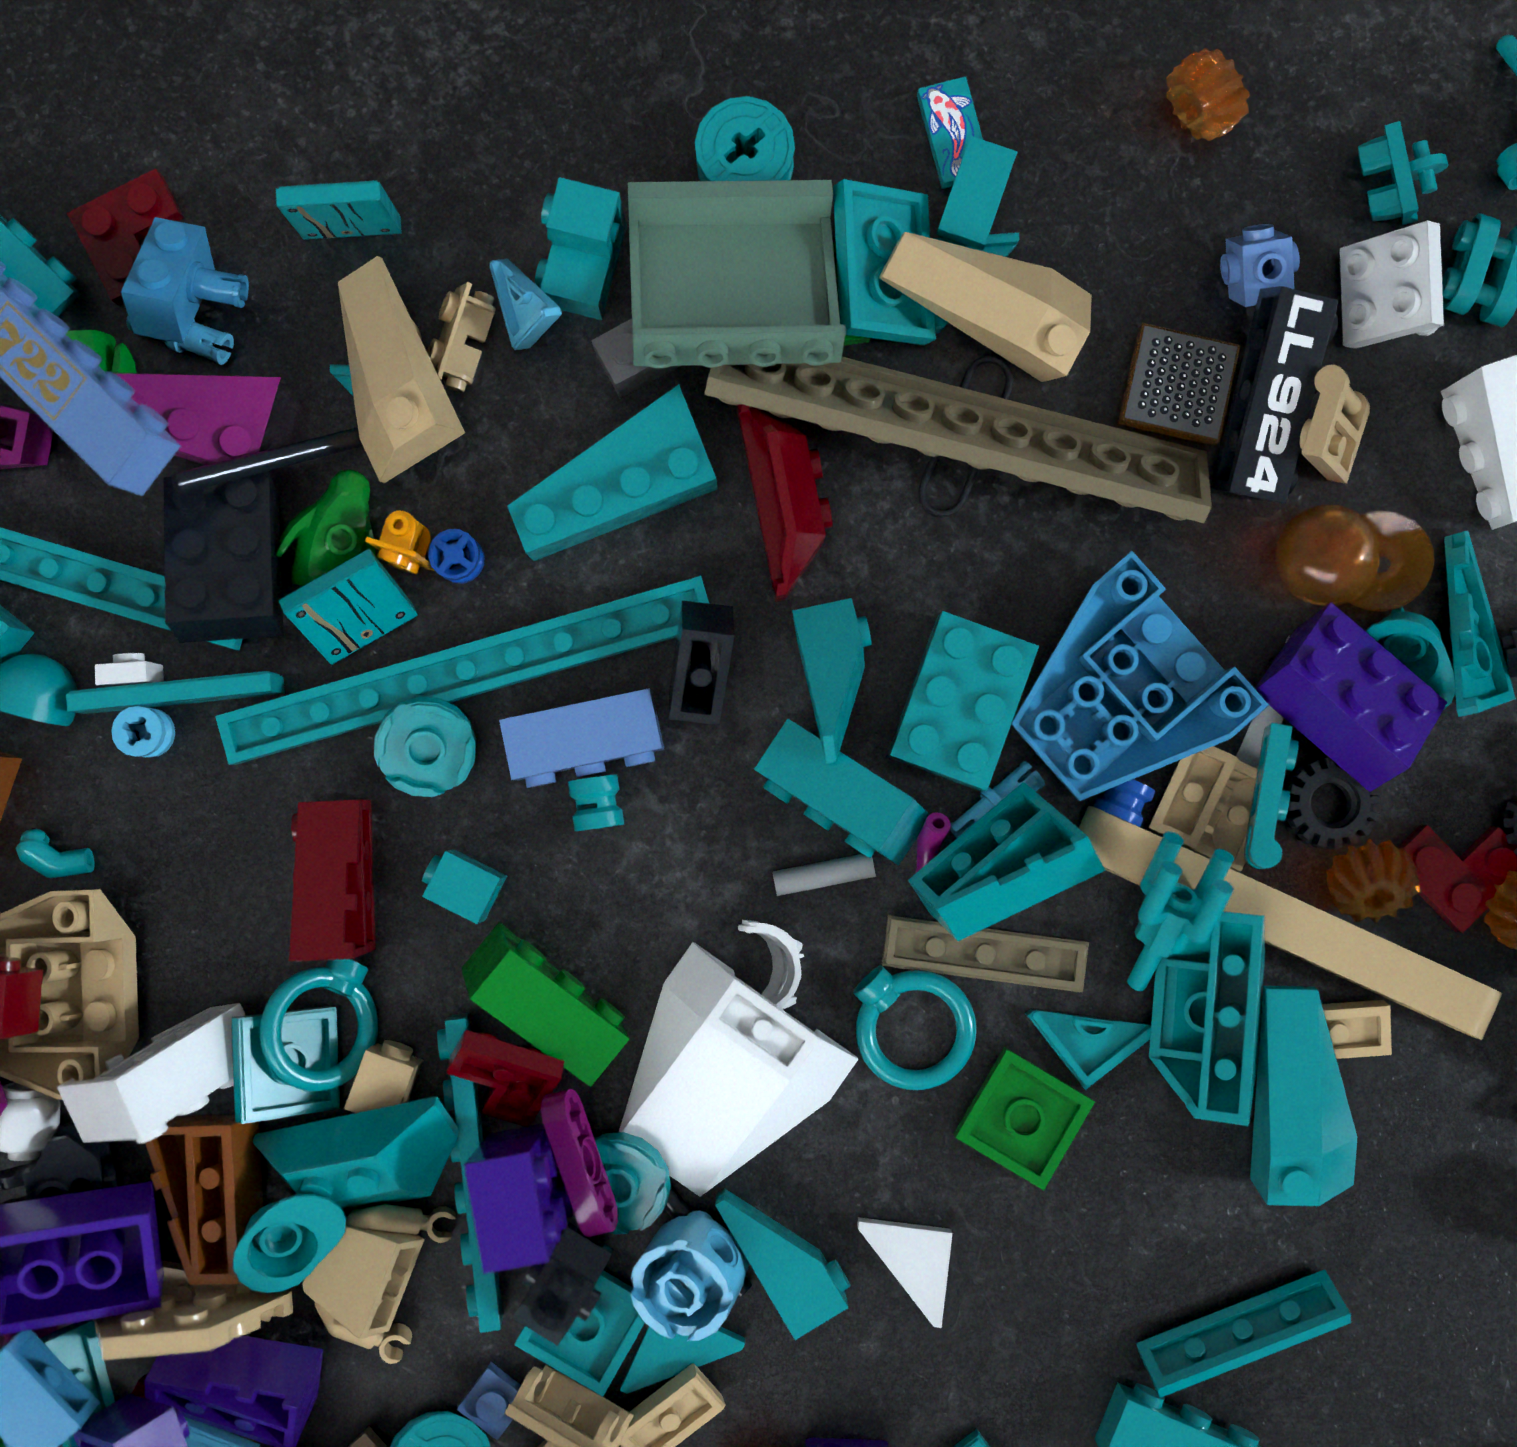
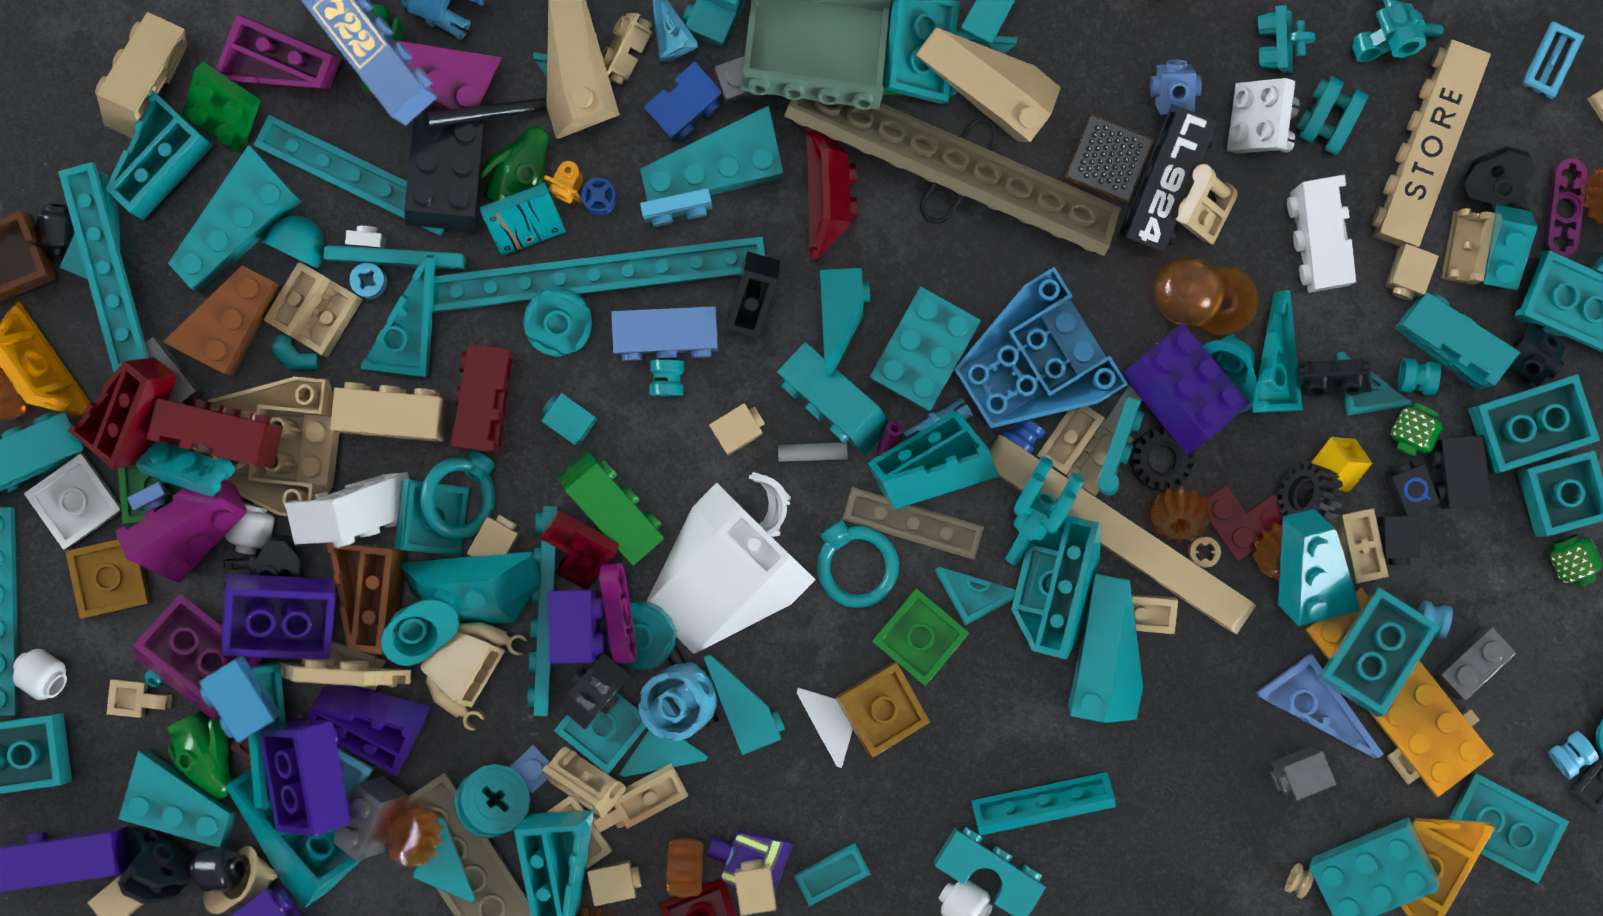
camera: 10 degrees right, 0 degrees up
none -> tan slope [263,261,363,358]
none -> tan brick [330,382,449,442]
none -> teal wing [361,255,436,377]
none -> medium azure plate [640,188,713,227]
none -> blue brick [643,62,723,143]
none -> tan brick [709,403,765,456]
none -> pearl gold plate [835,662,930,758]
none -> tan bush [1187,537,1221,568]

